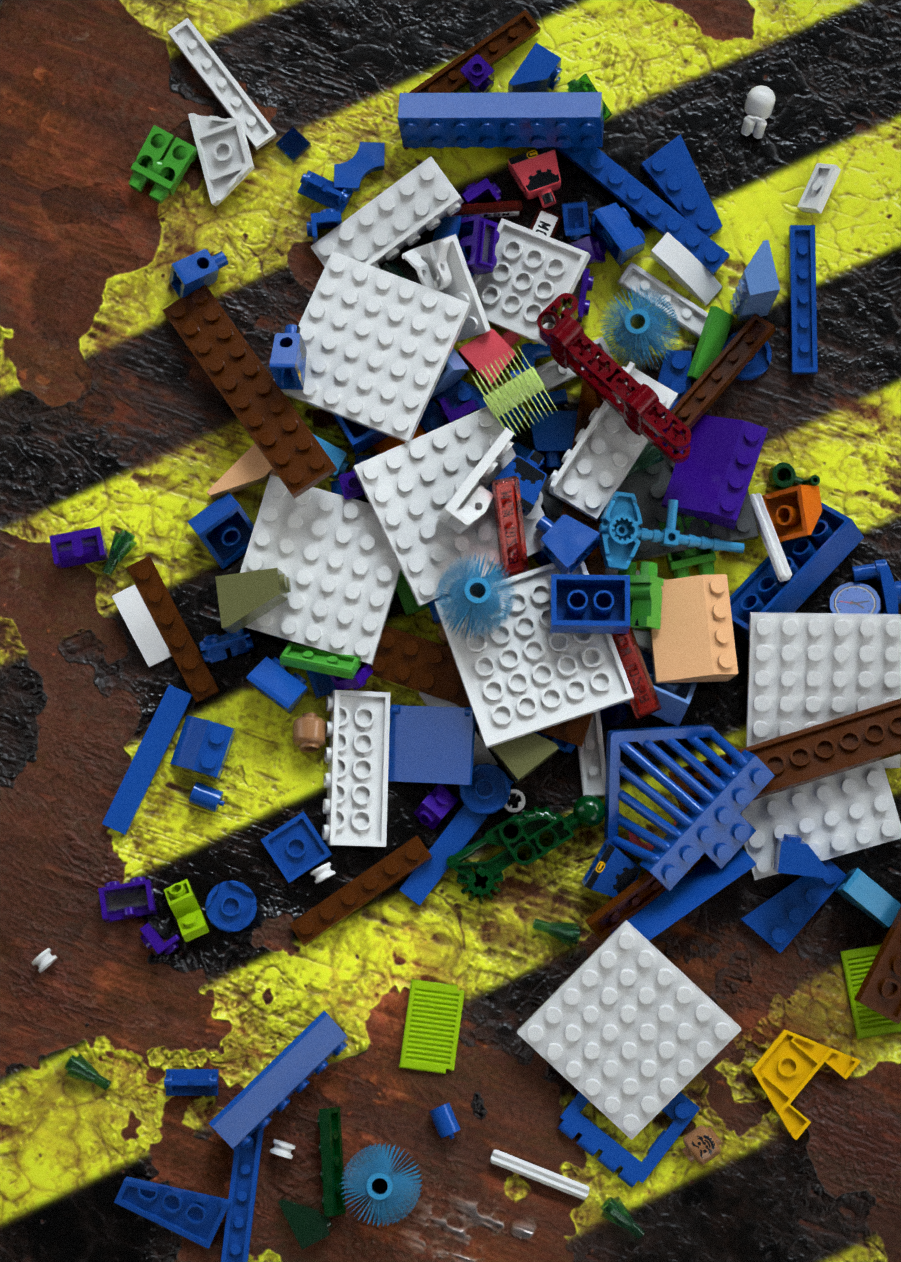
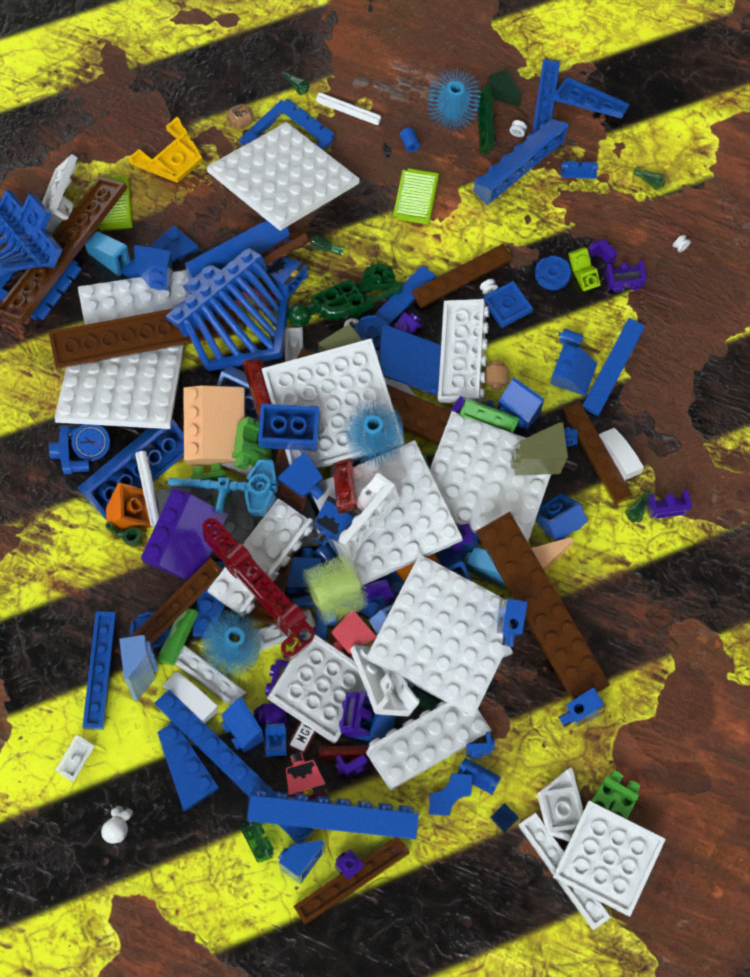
camera: 175 degrees left, 15 degrees down
none -> white plate [552,801,665,917]

